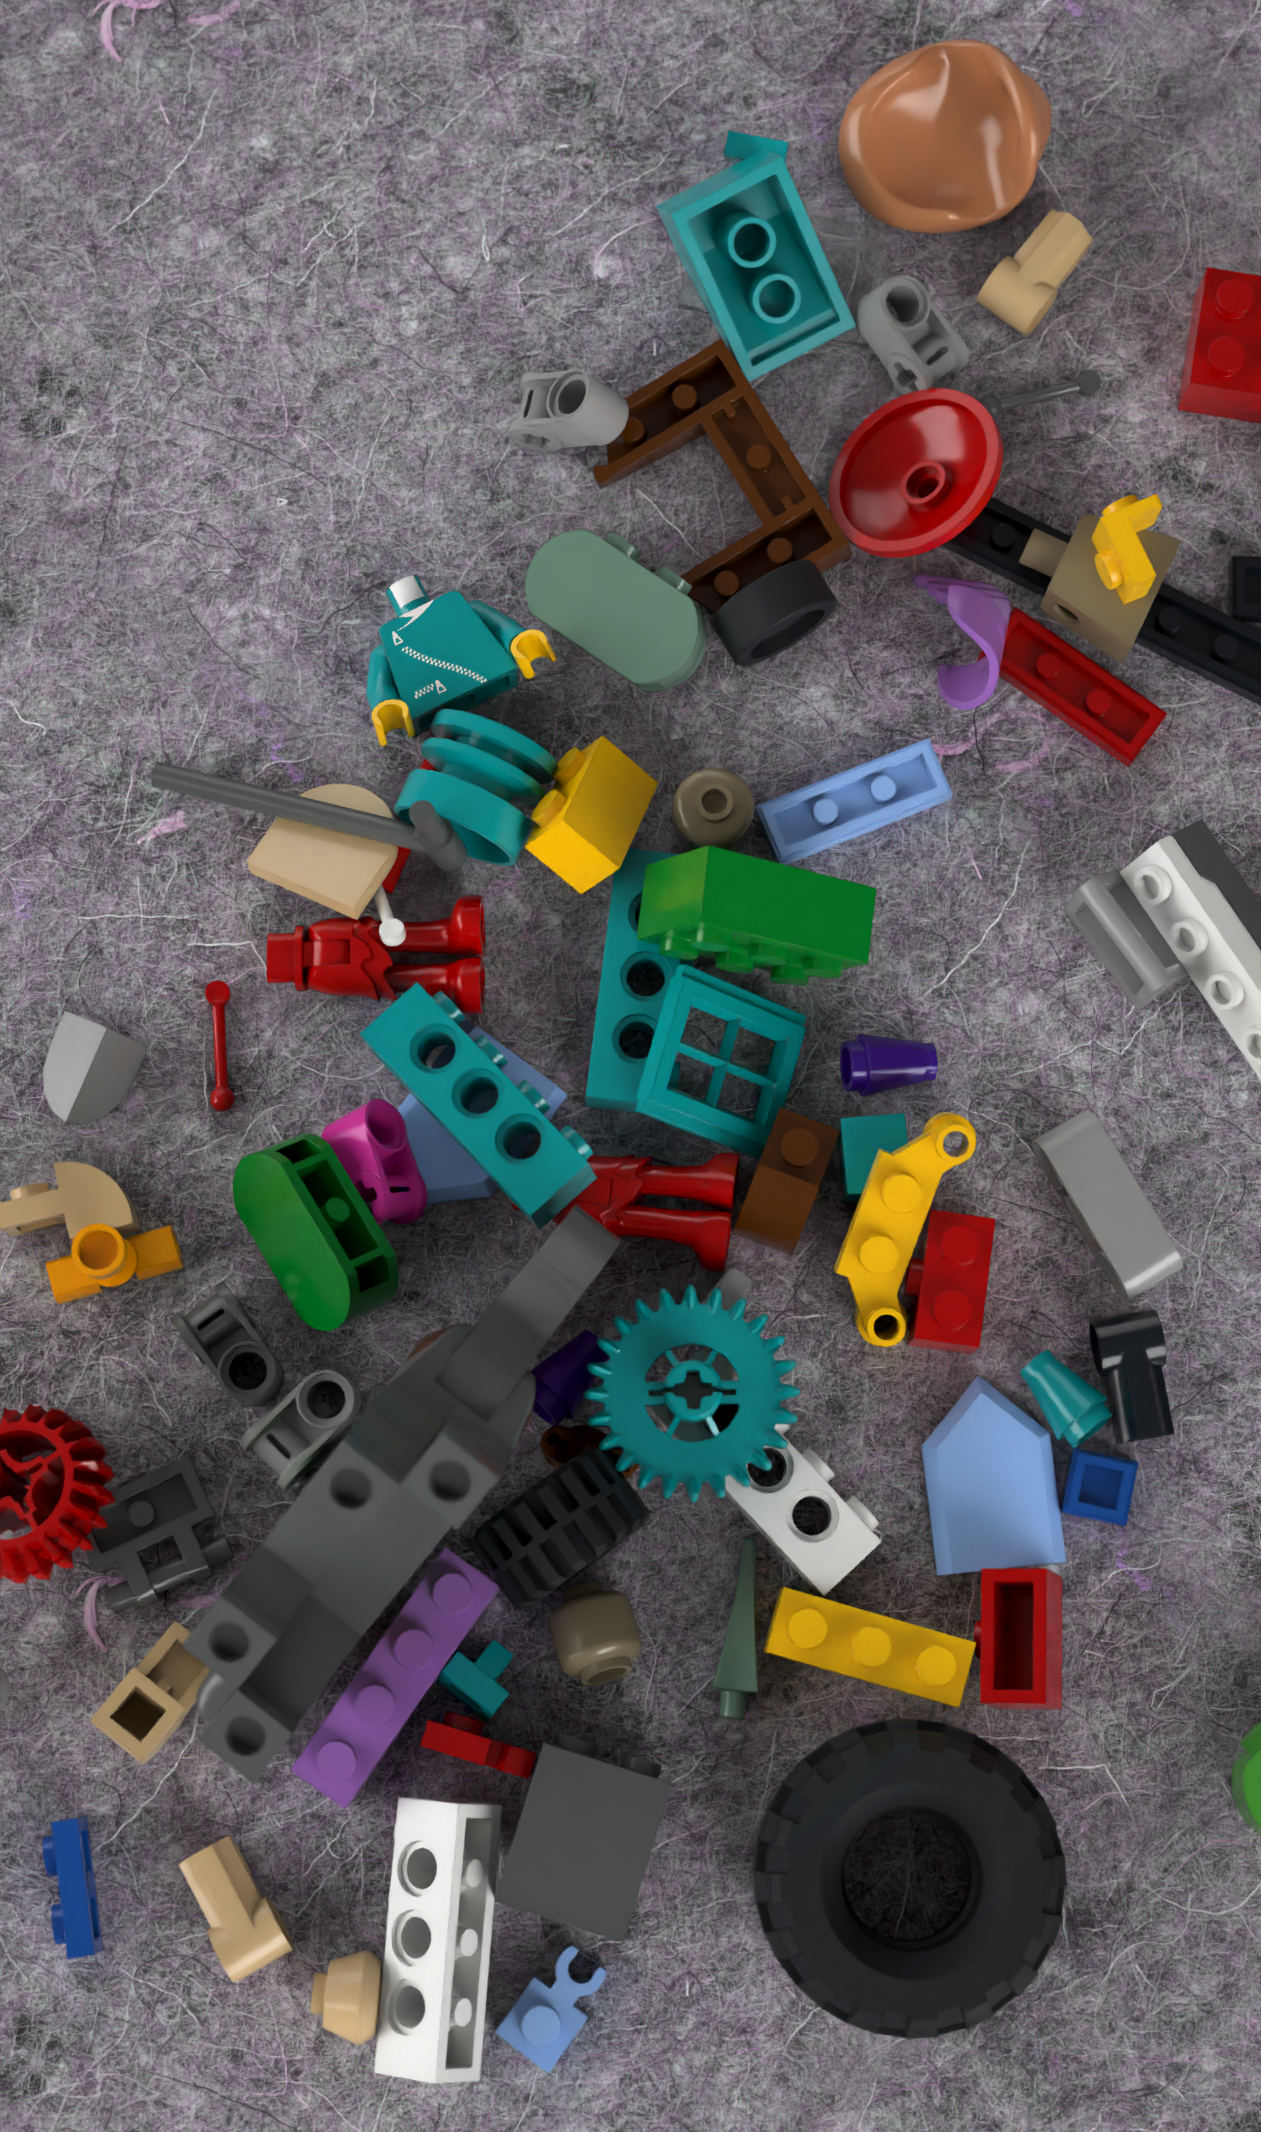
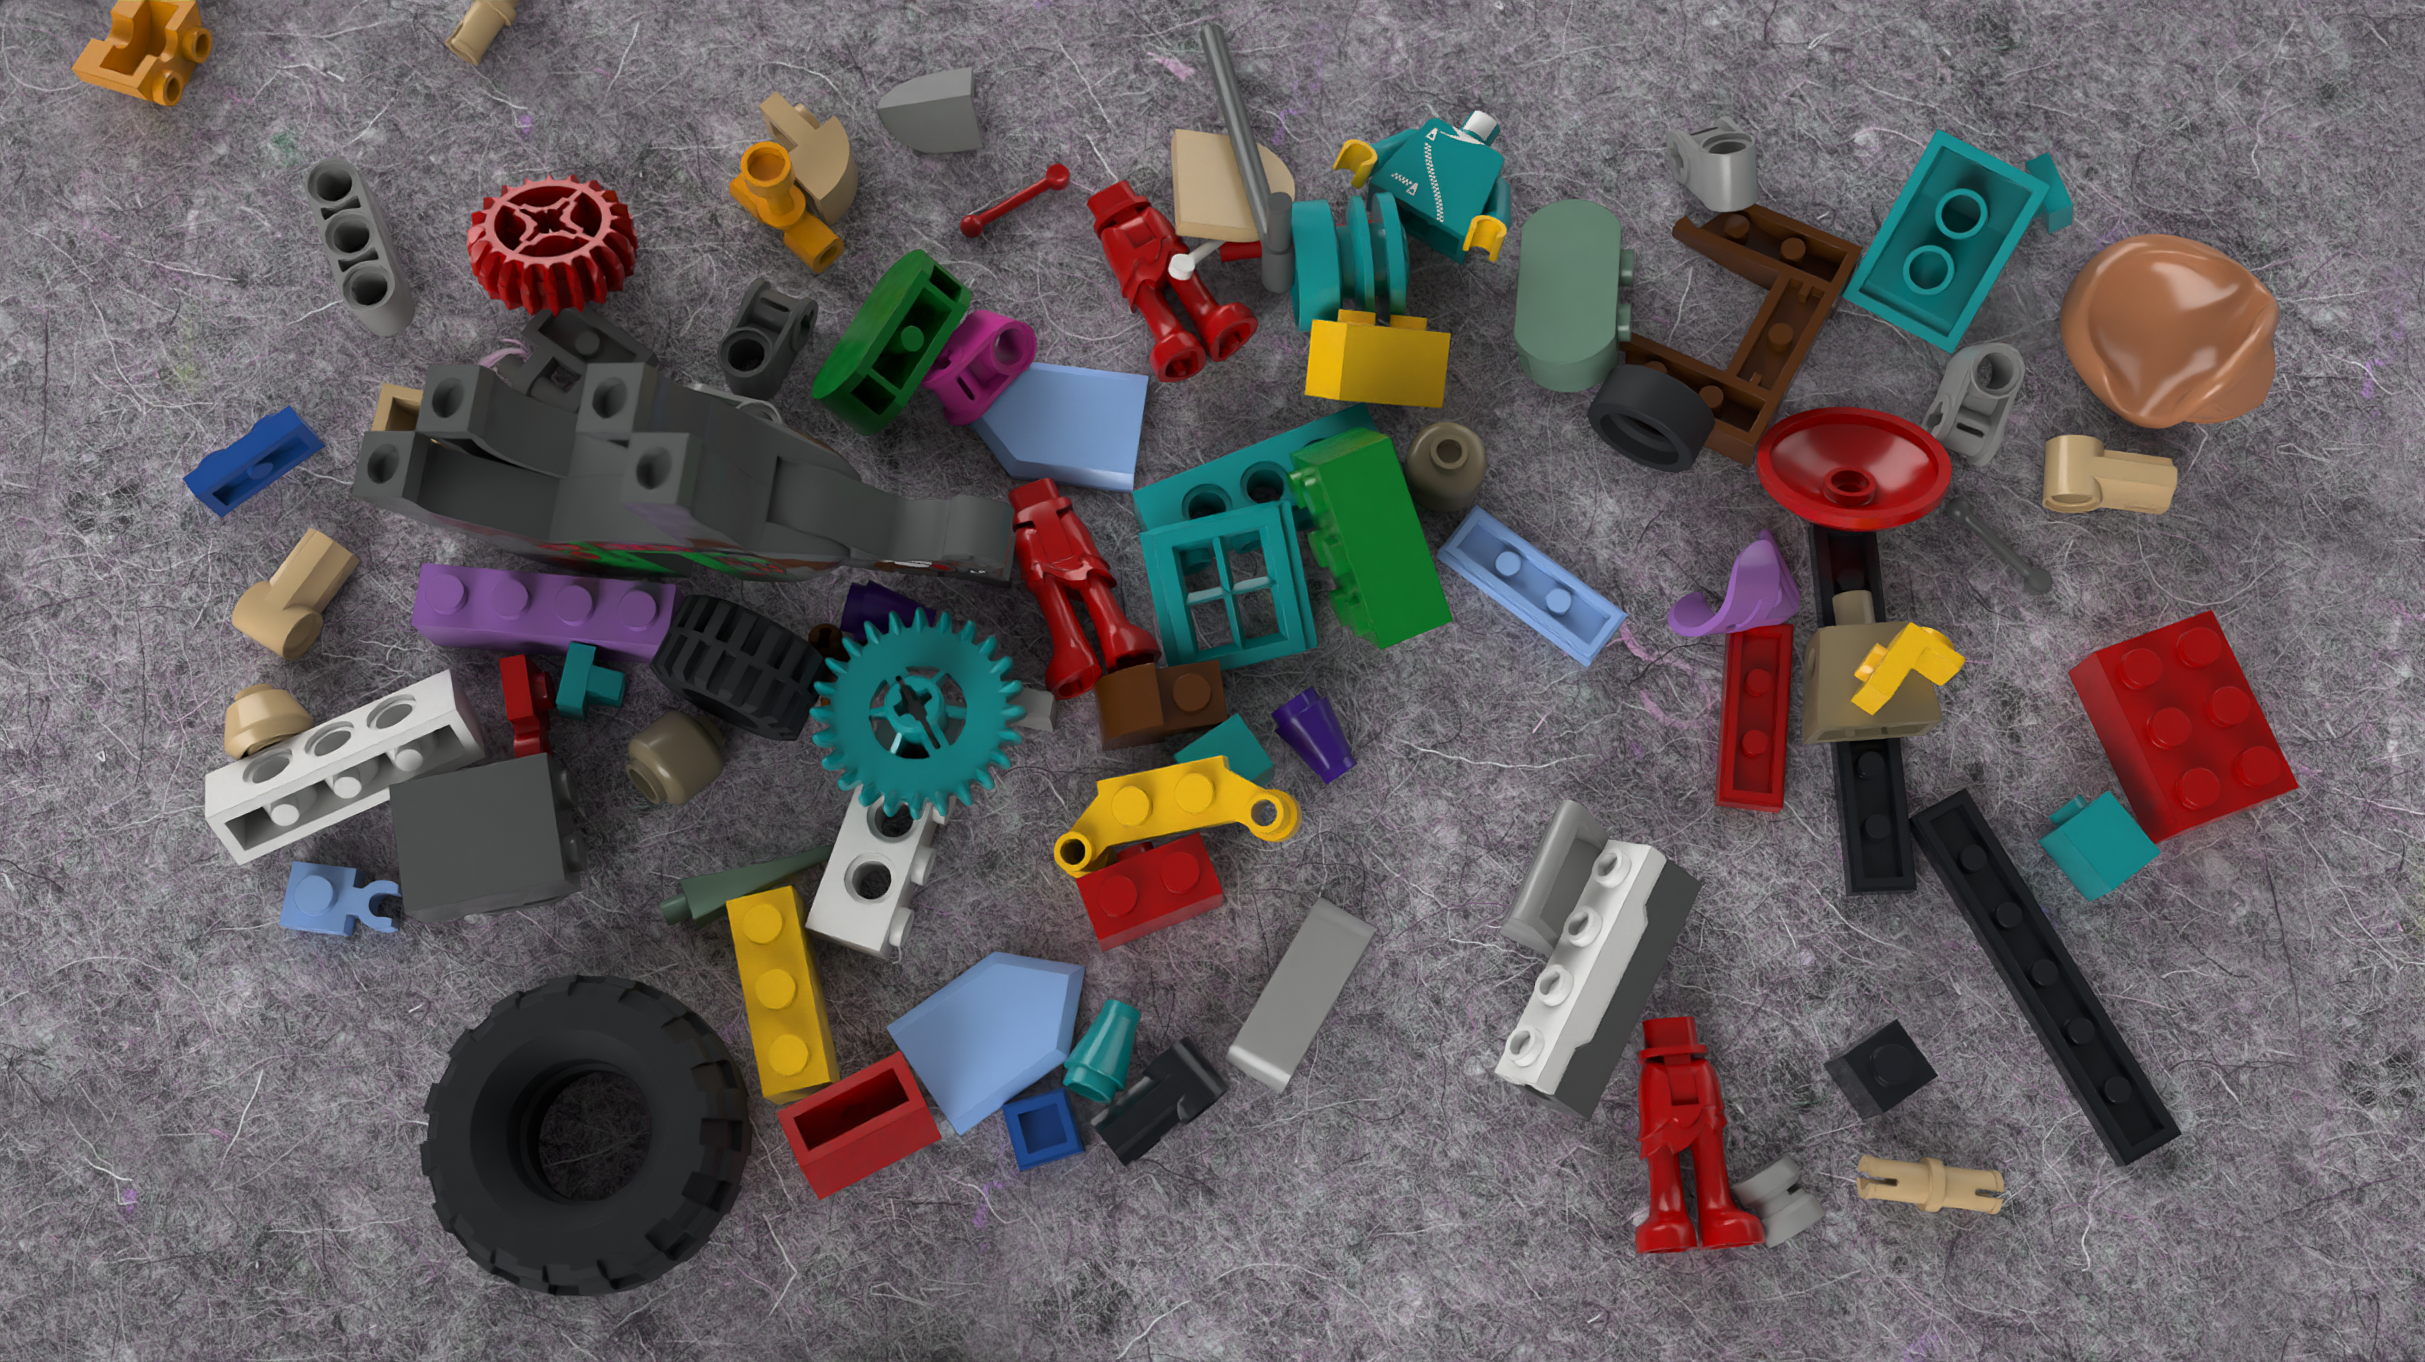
camera: 65 degrees right, 5 degrees down
teal brick [360,982,597,1230] -> none

